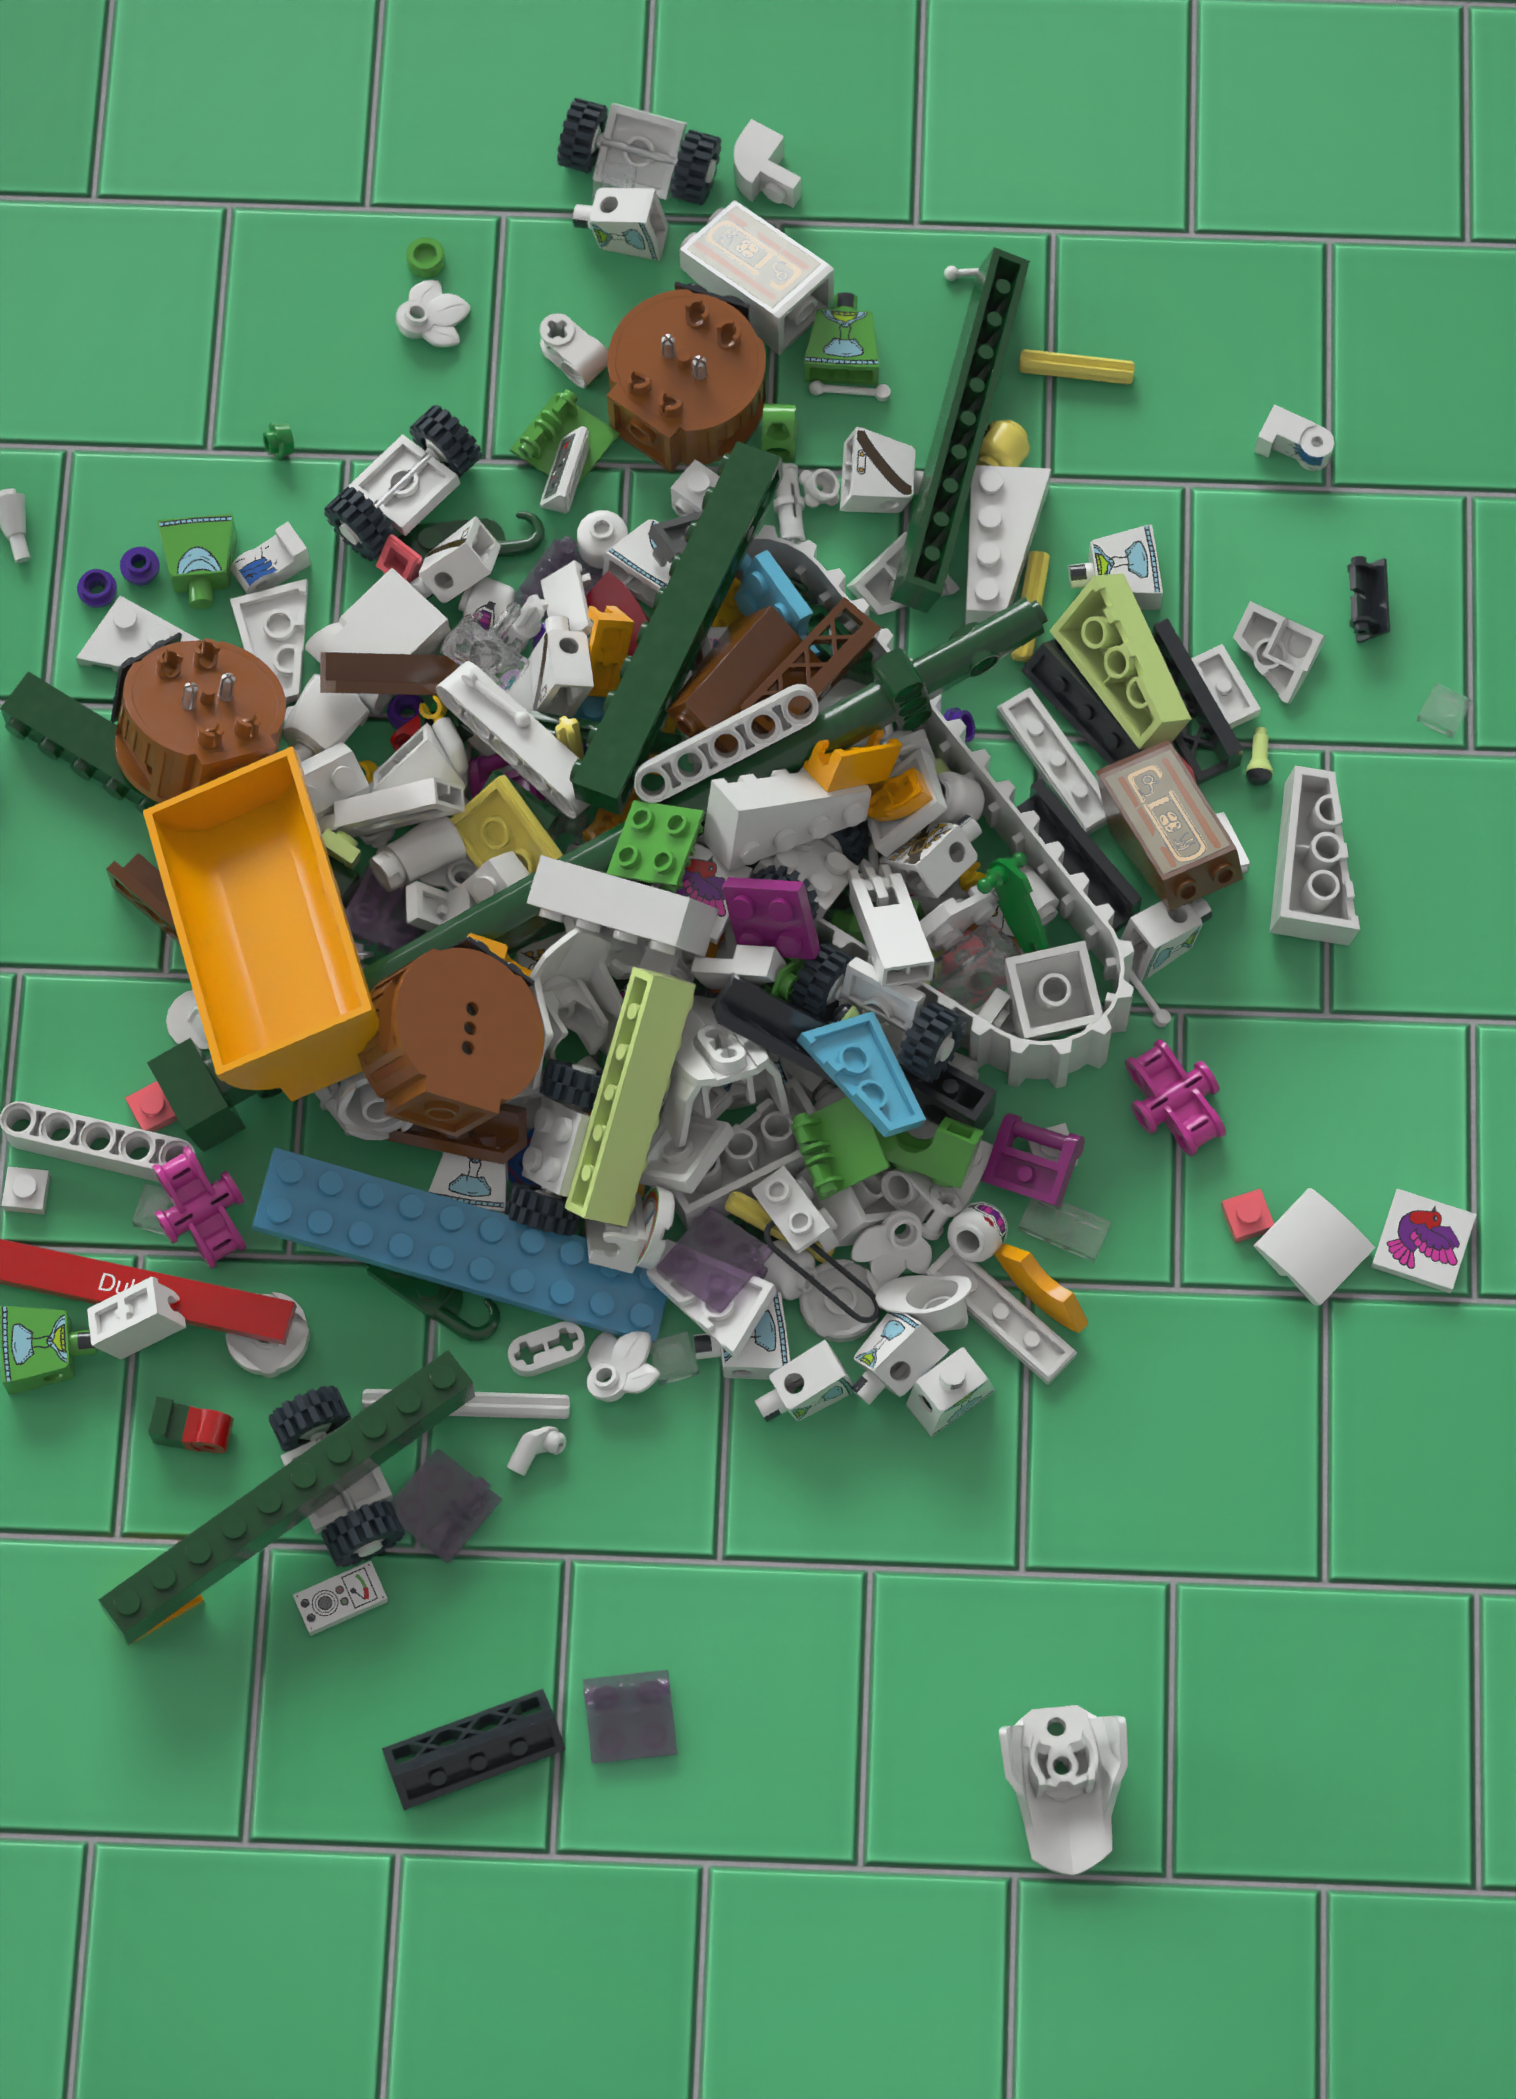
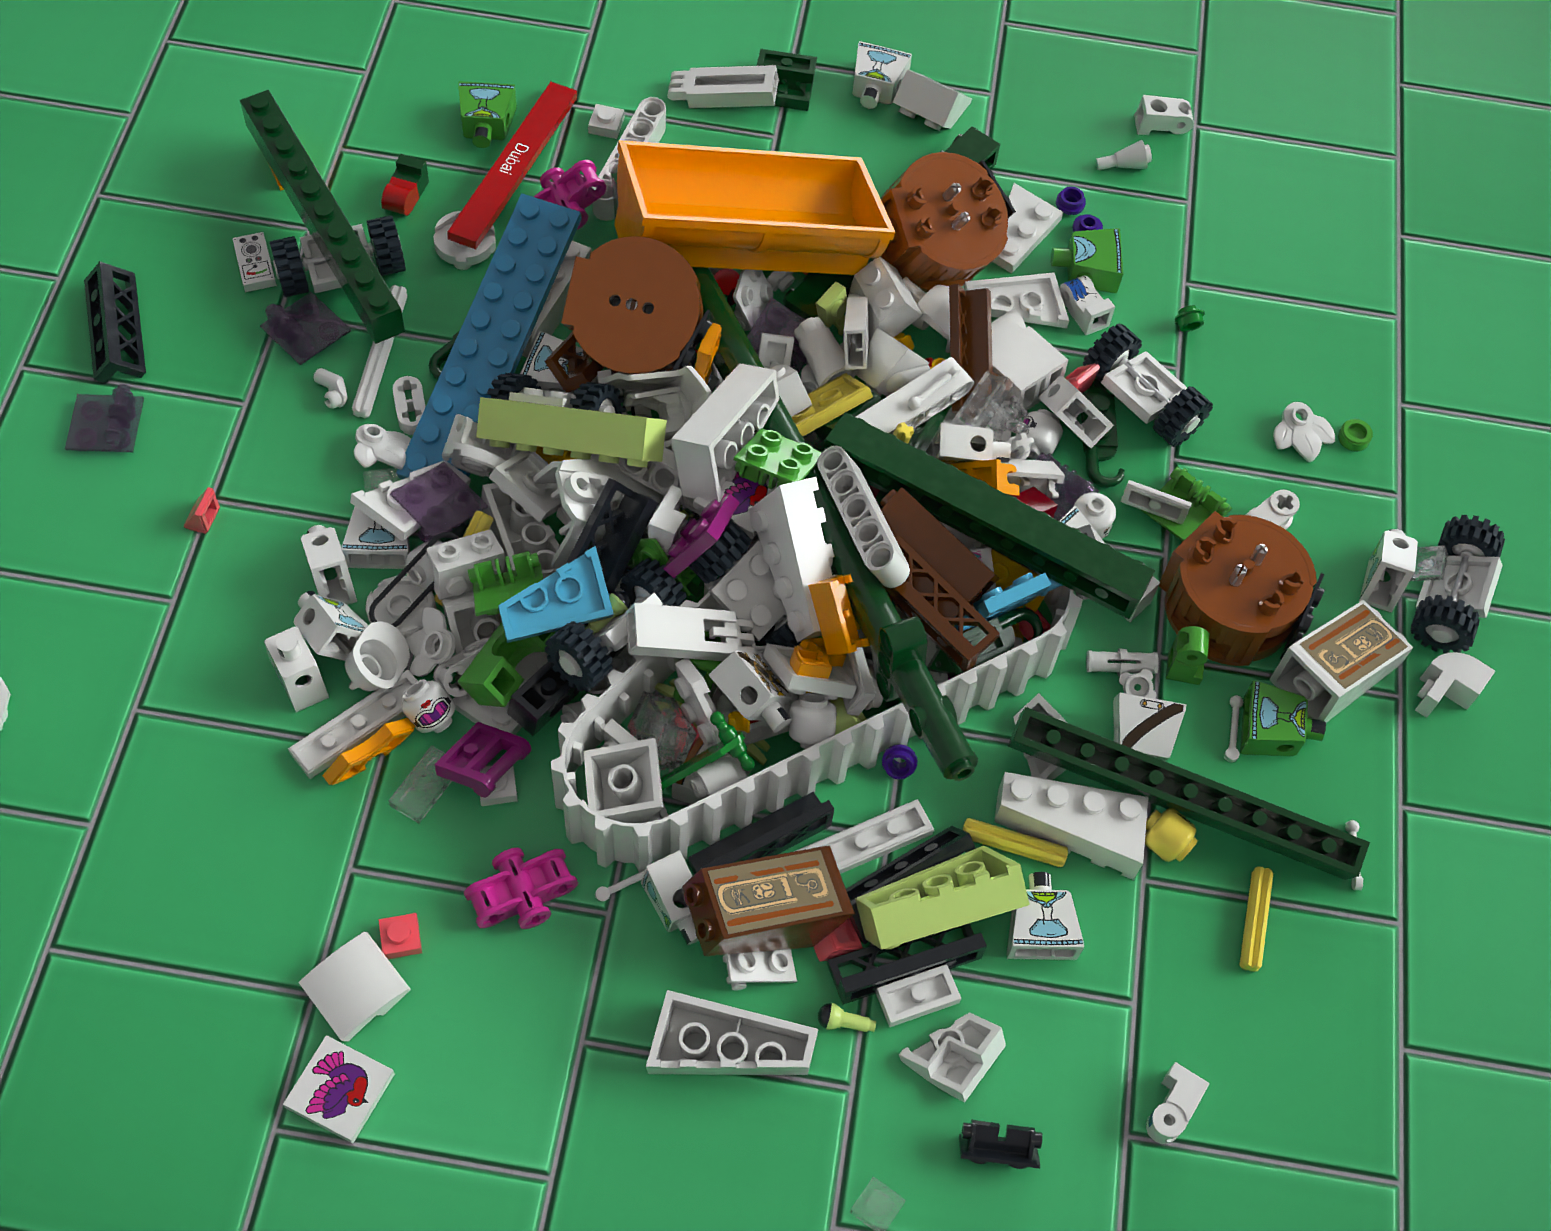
camera: 90 degrees right, 10 degrees down
white hinge [87,1276,186,1360] -> none
none -> coral slope [184,487,220,534]

